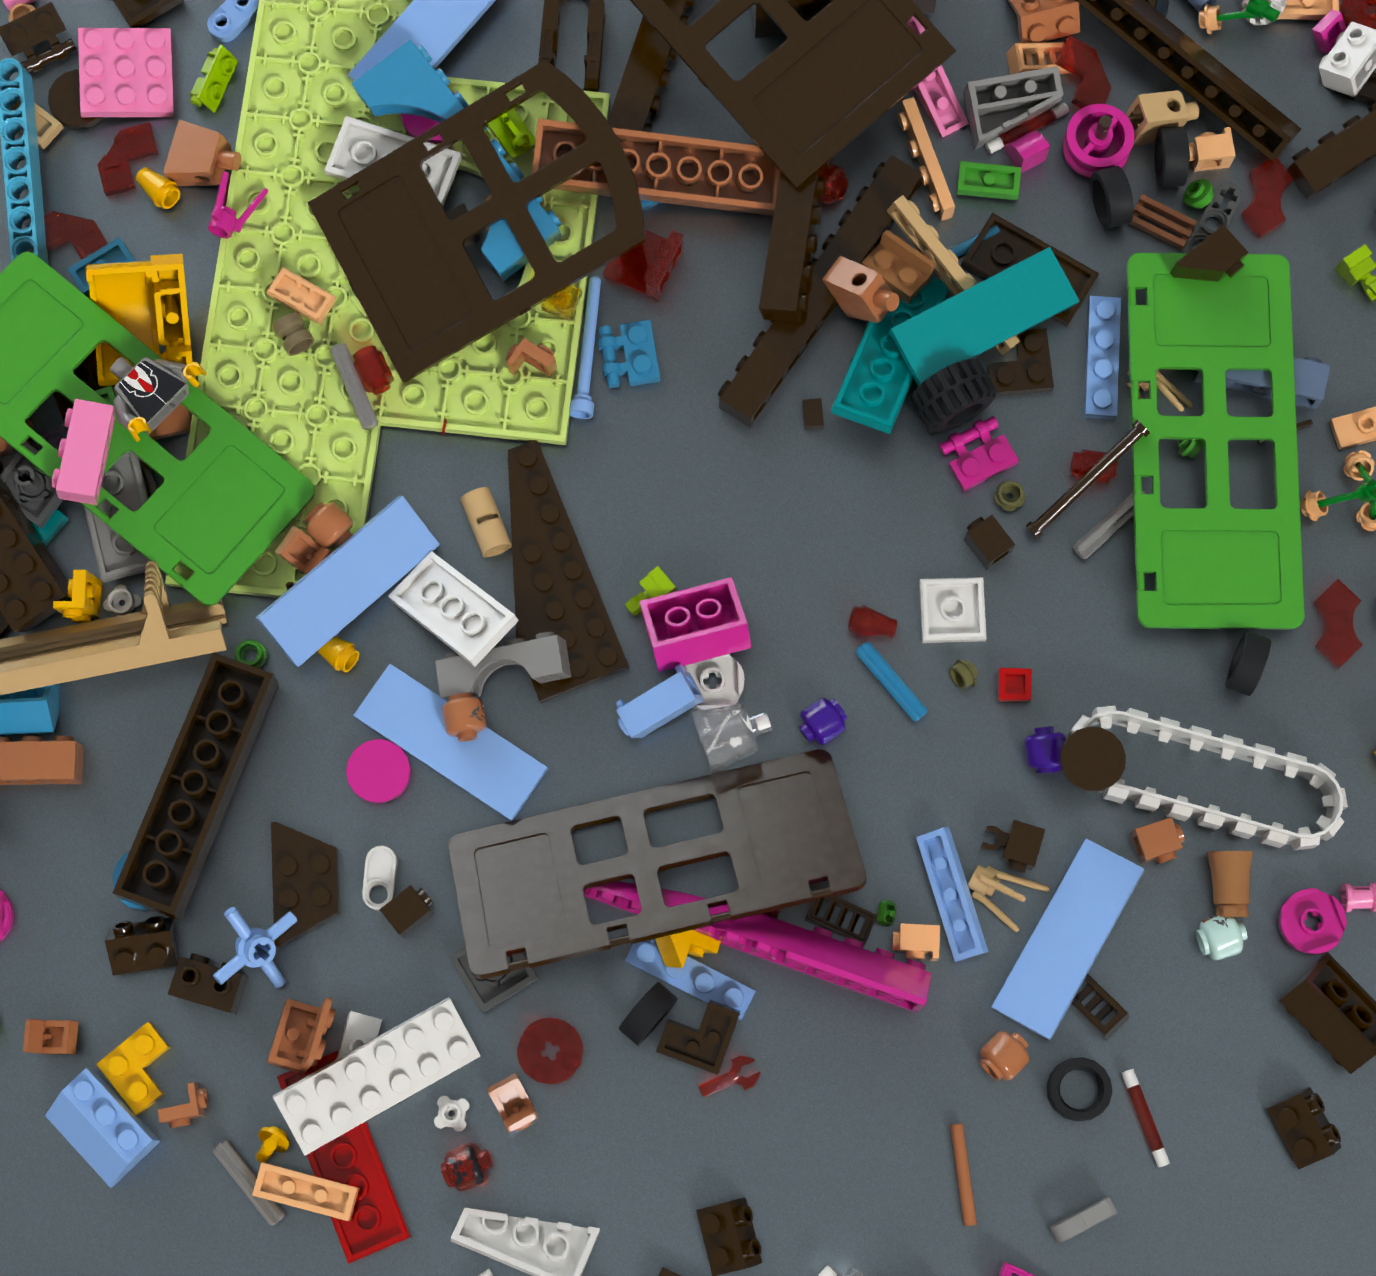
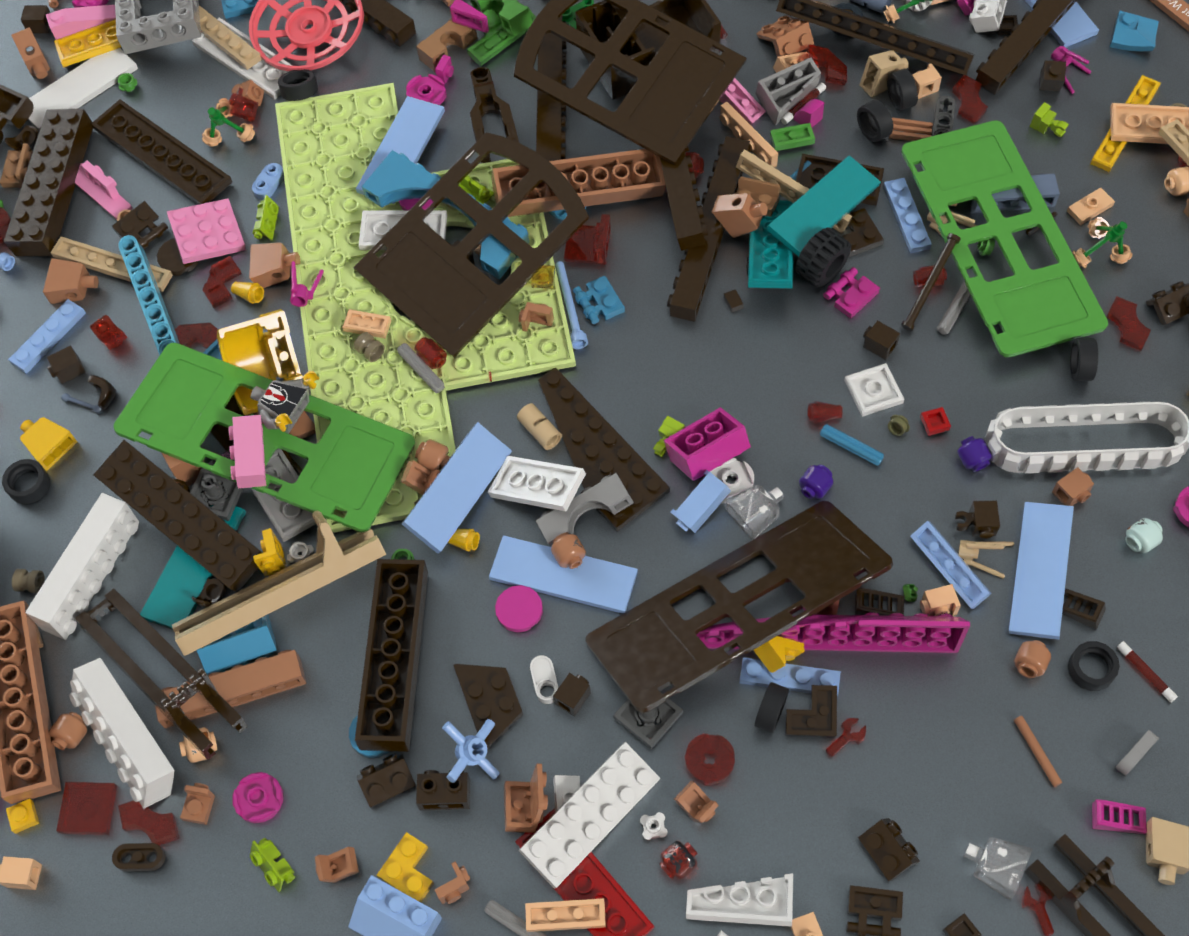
camera: 15 degrees left, 15 degrees down
yellow plate [256,1126,289,1163] -> none
olive plate [994,481,1026,511] -> none
dark brown tile [1059,727,1126,793] -> none
dark pink wheel [1062,104,1134,178] -> none
dark brown slope [1170,224,1249,282] -> none
bright green plate [1183,179,1214,209] -> none
medium nougat plant [1207,851,1253,917] -> none

